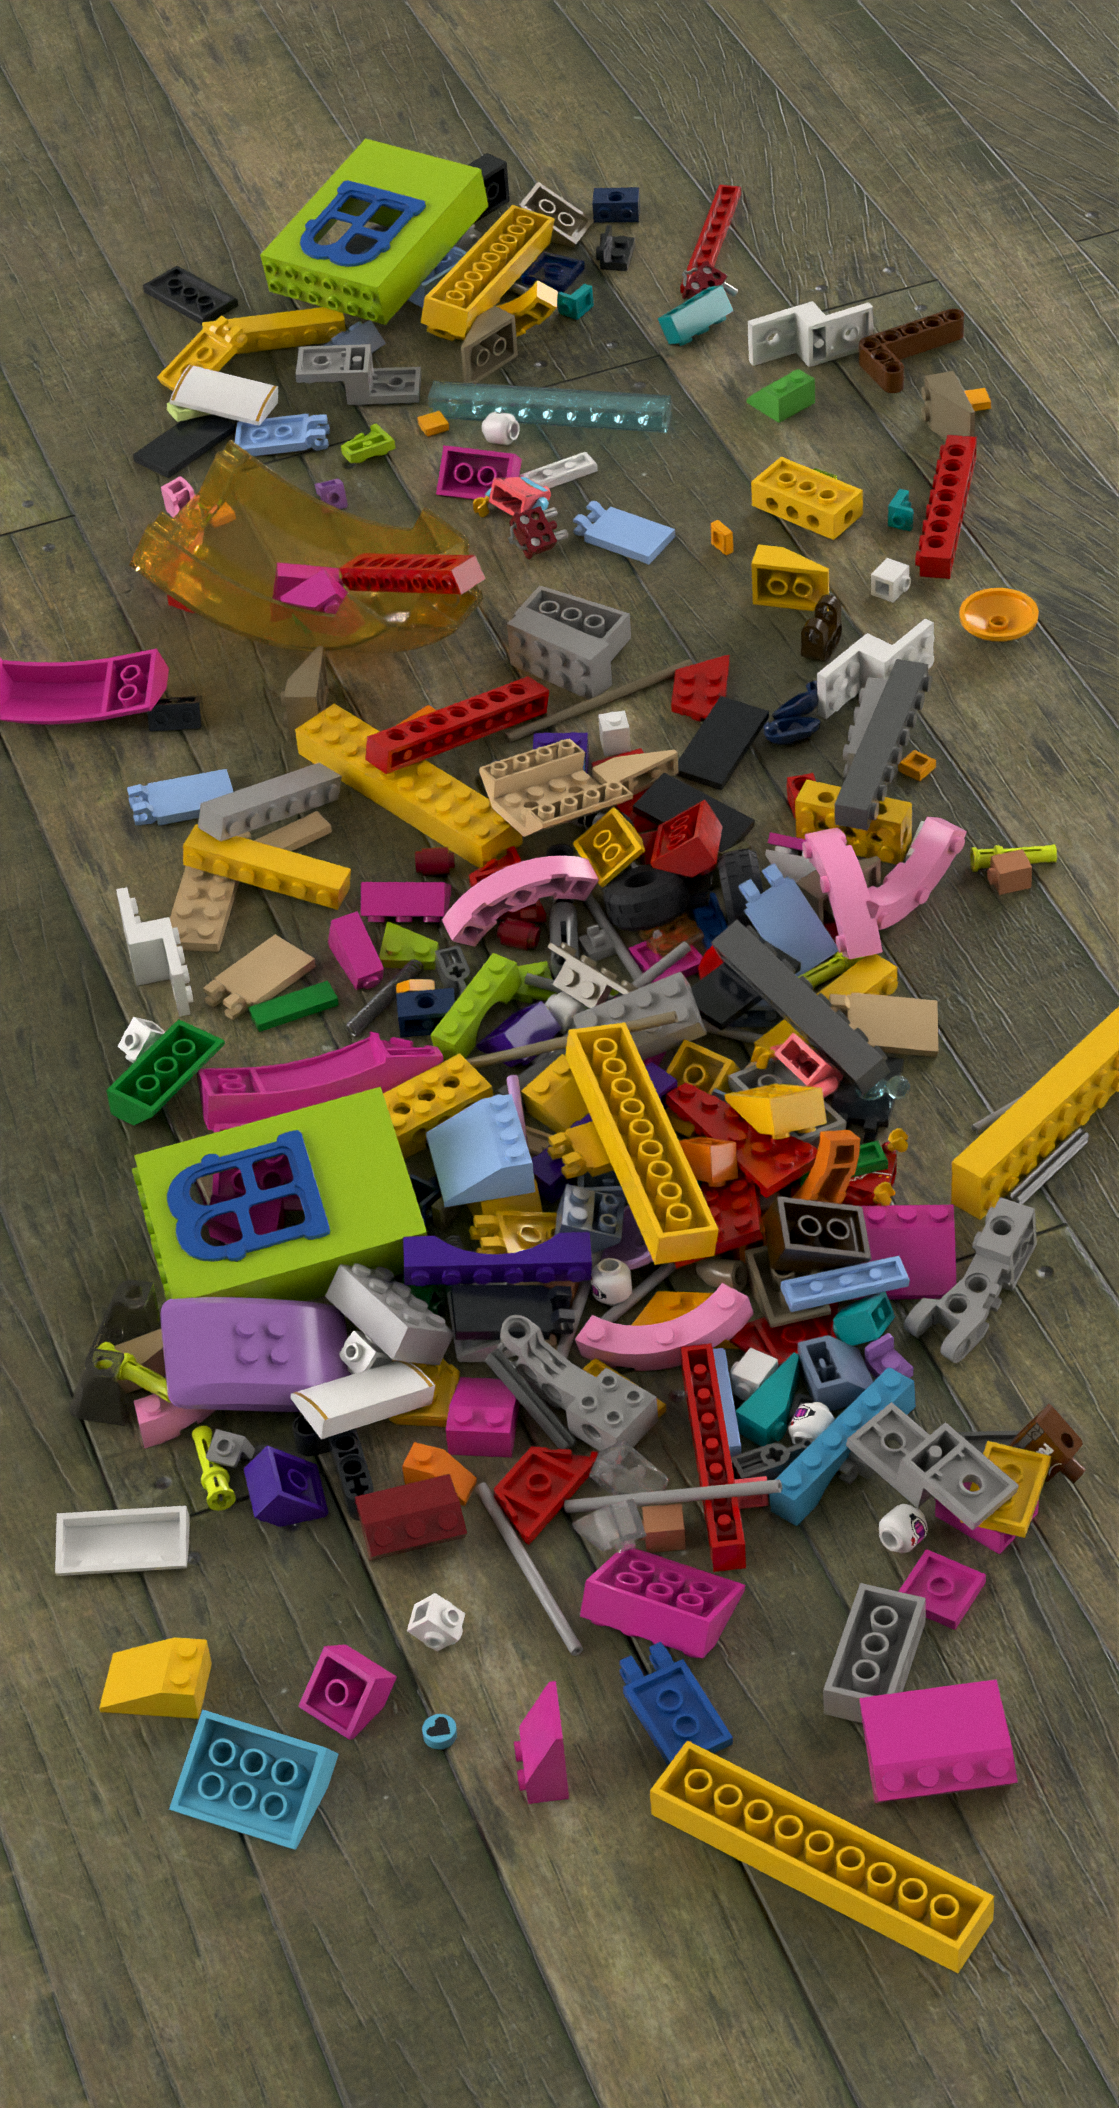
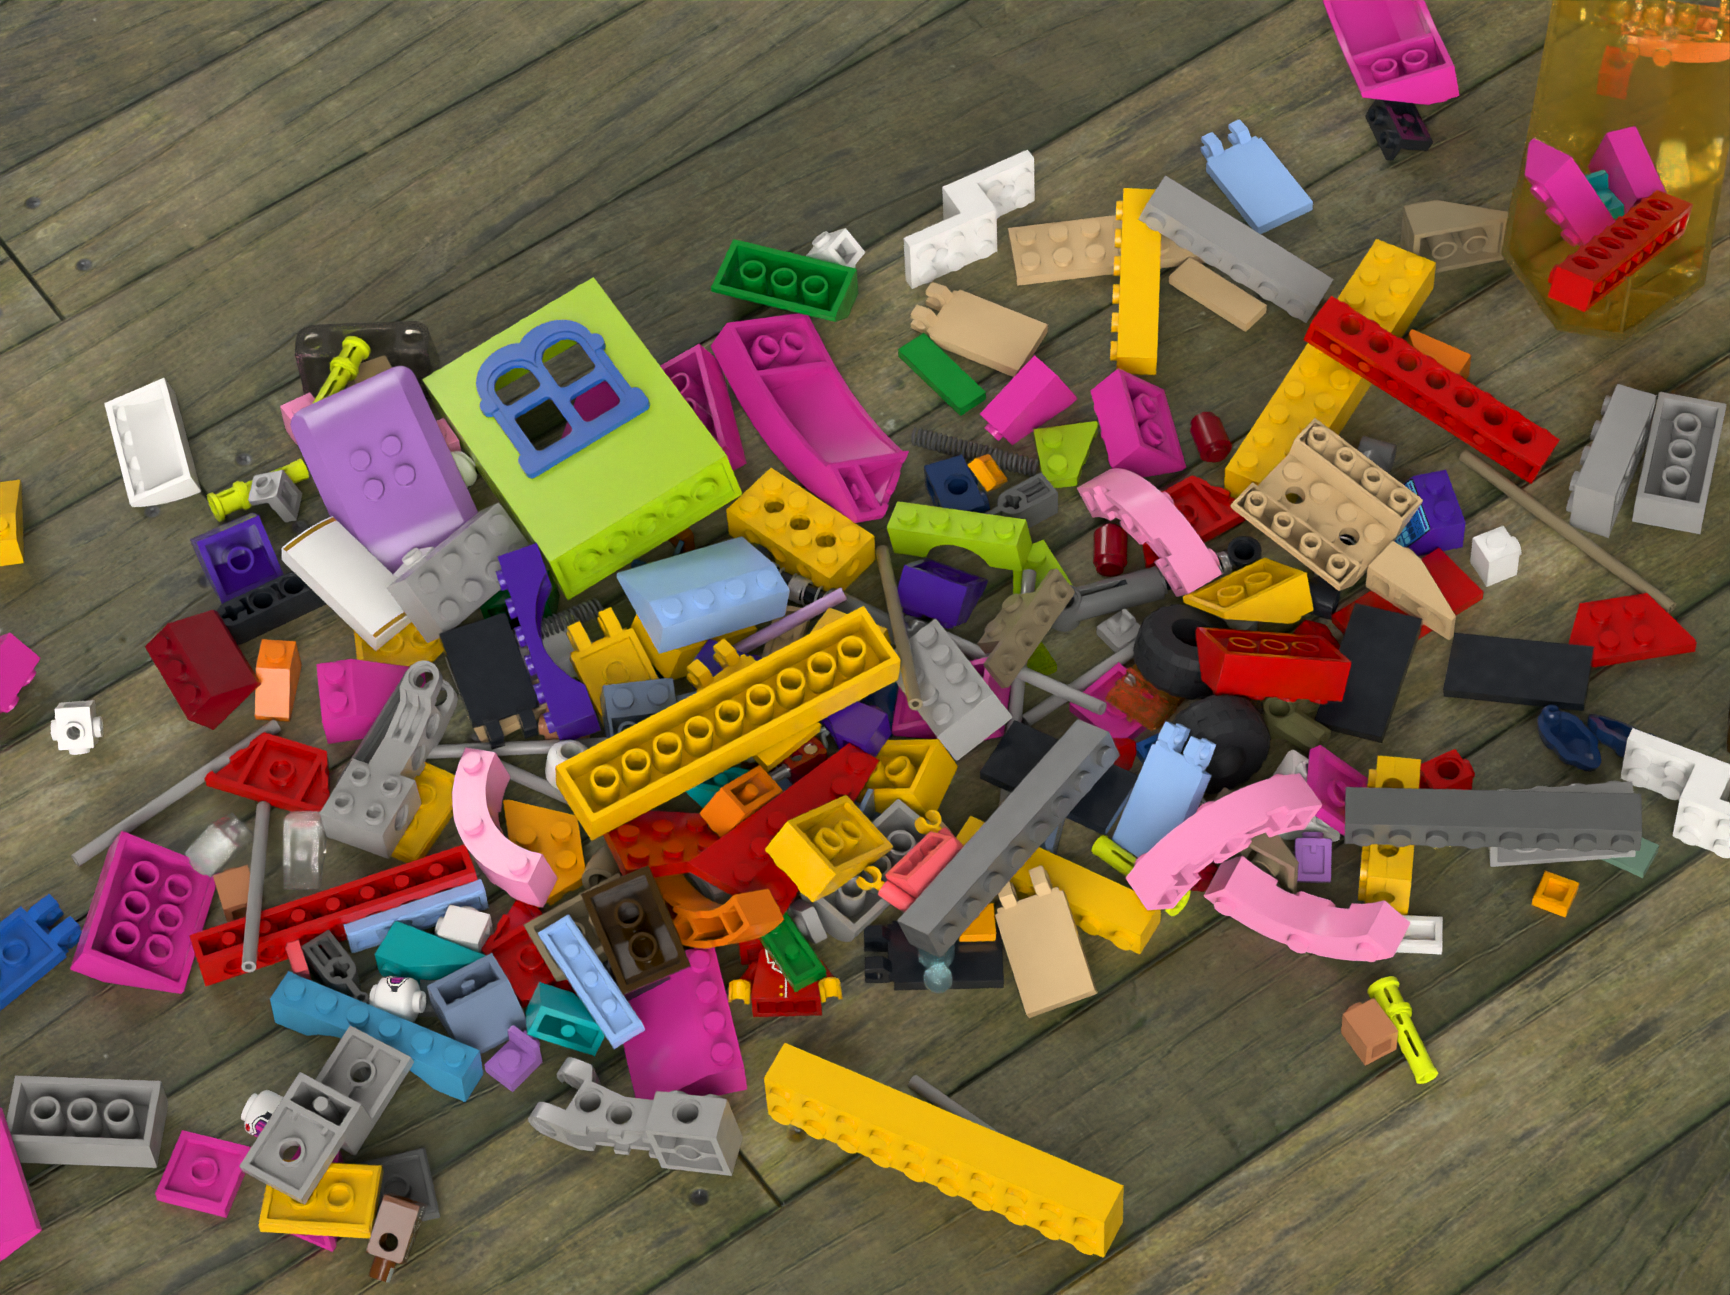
camera: 75 degrees right, 10 degrees up
white head [545,992,586,1035] -> none
axle [1007,1128,1089,1204] -> none

